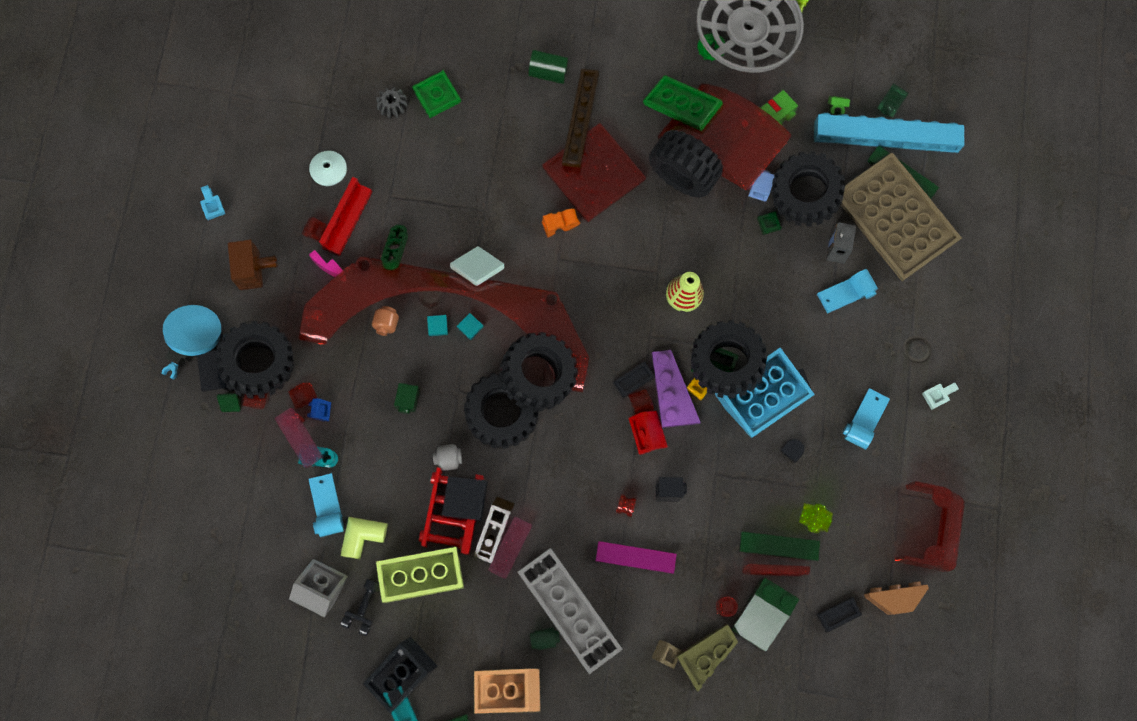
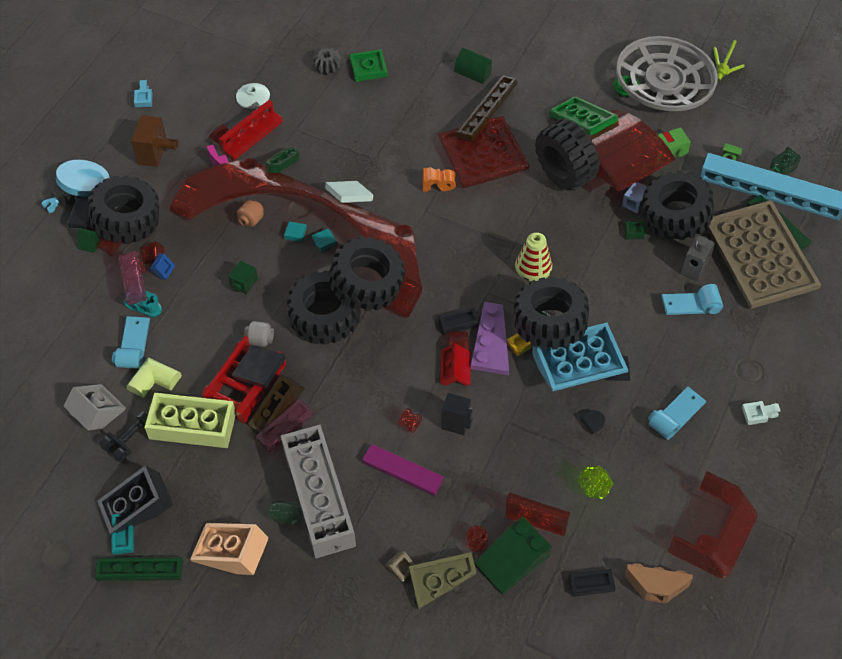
camera: 25 degrees right, 20 degrees down
dark green tile [739,532,820,561] -> none

